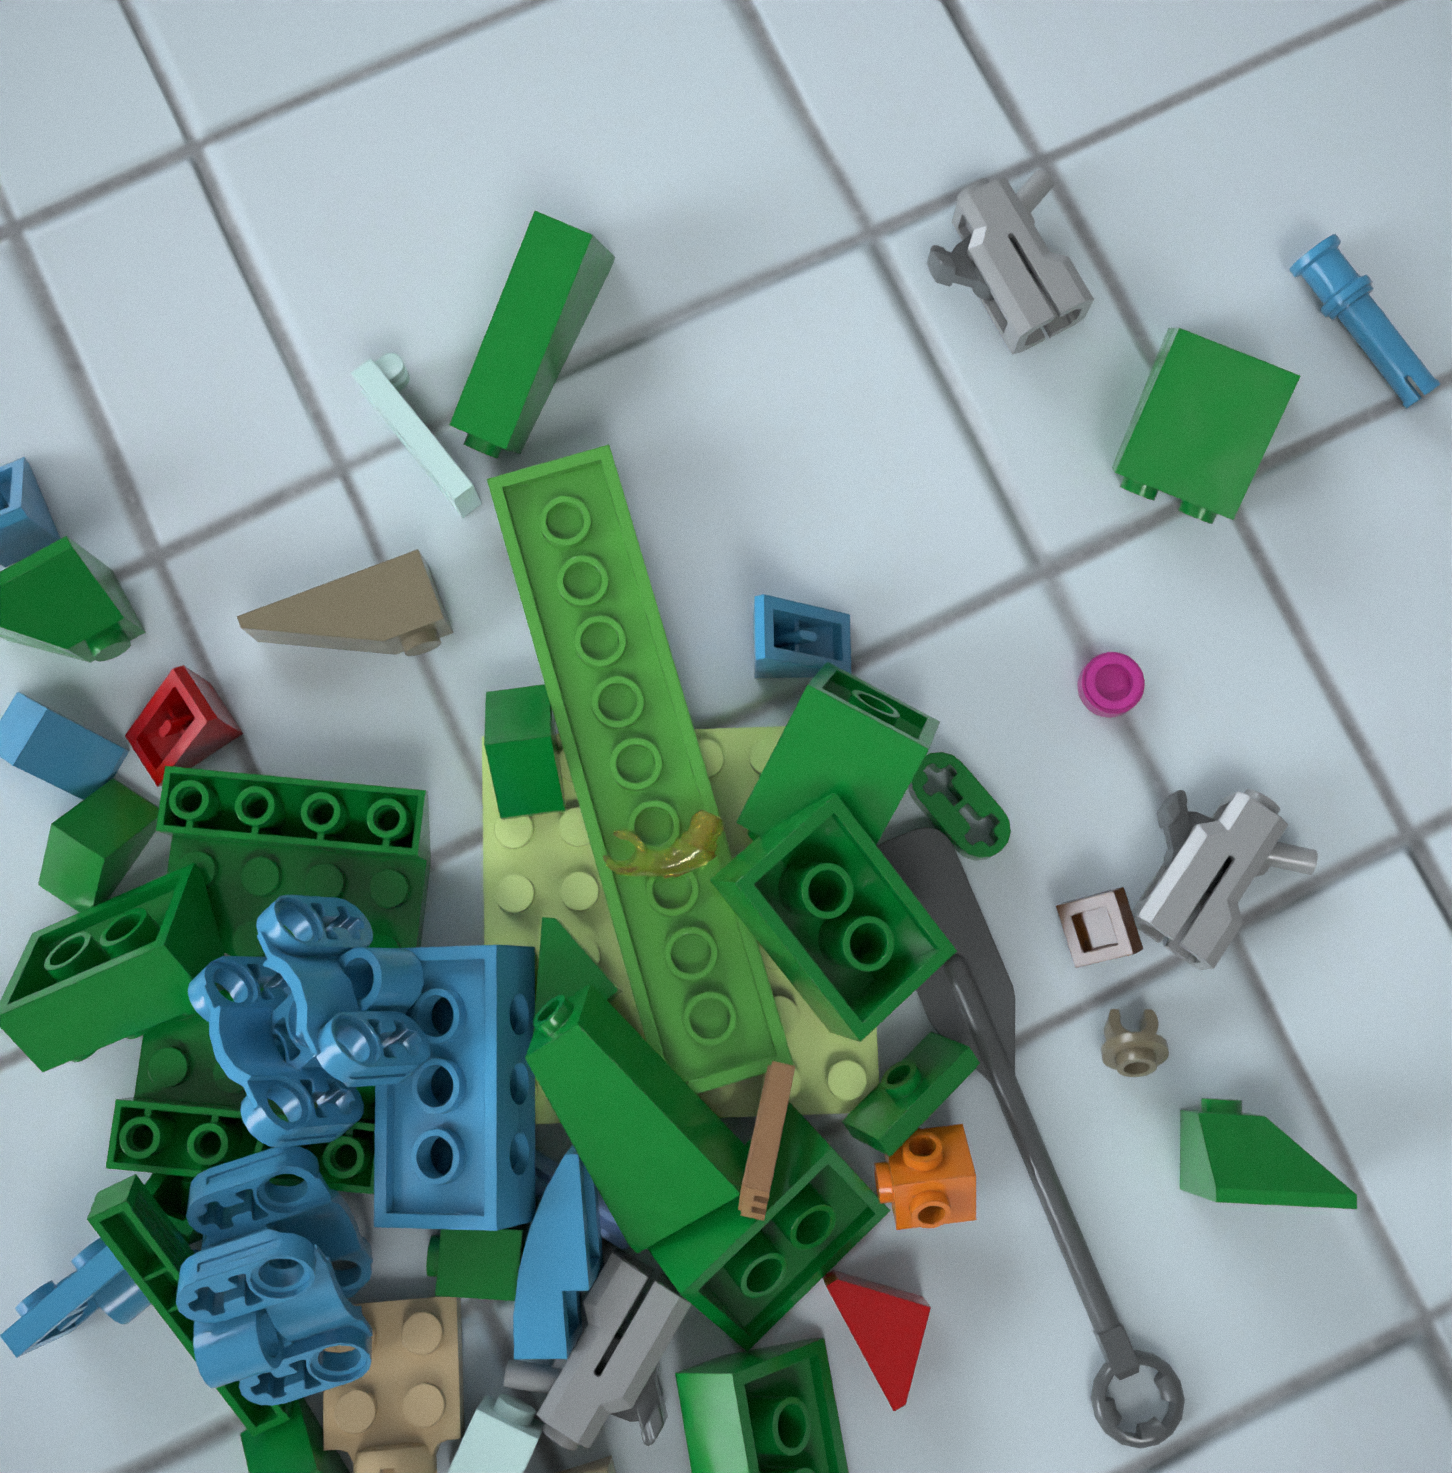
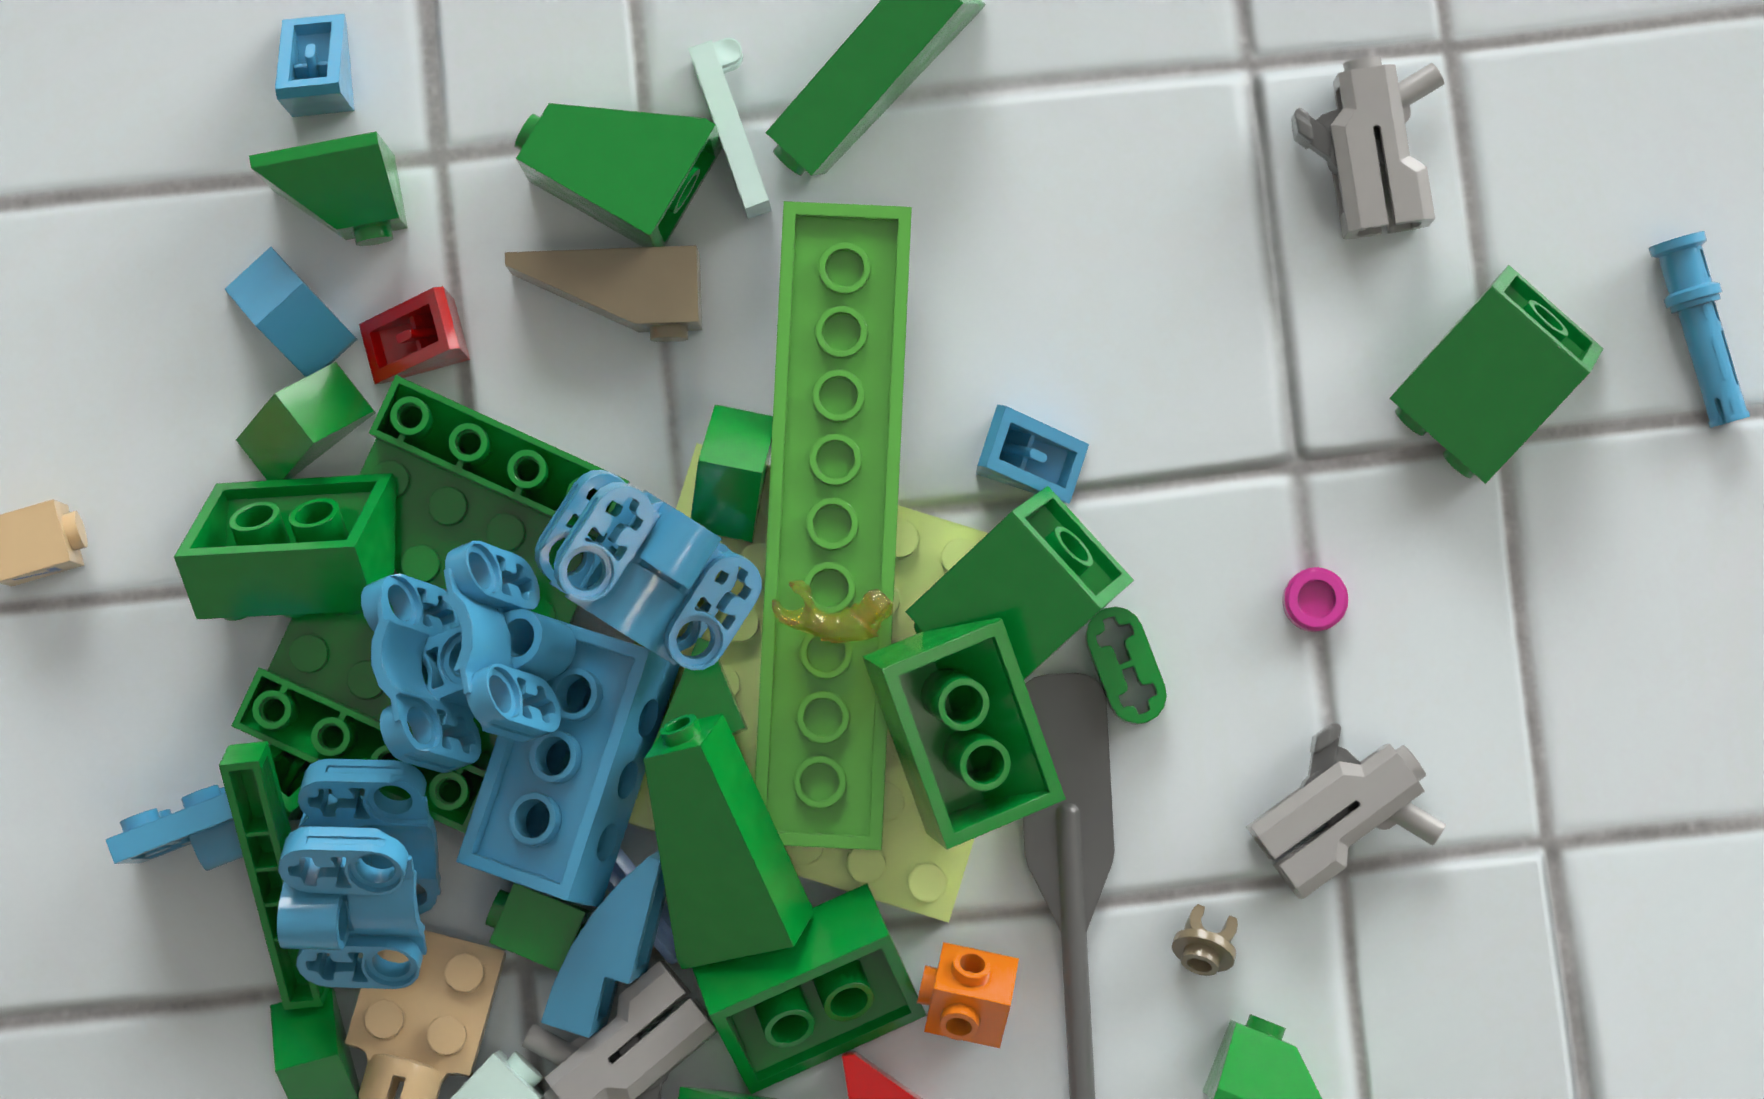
camera: 25 degrees right, 5 degrees up
medium nougat tile [738,1061,795,1221] -> none
green plate [842,1031,980,1157] -> none
plate [1056,887,1143,968] -> none
none -> green slope [514,103,722,247]
none -> dark azure piece [535,470,762,670]

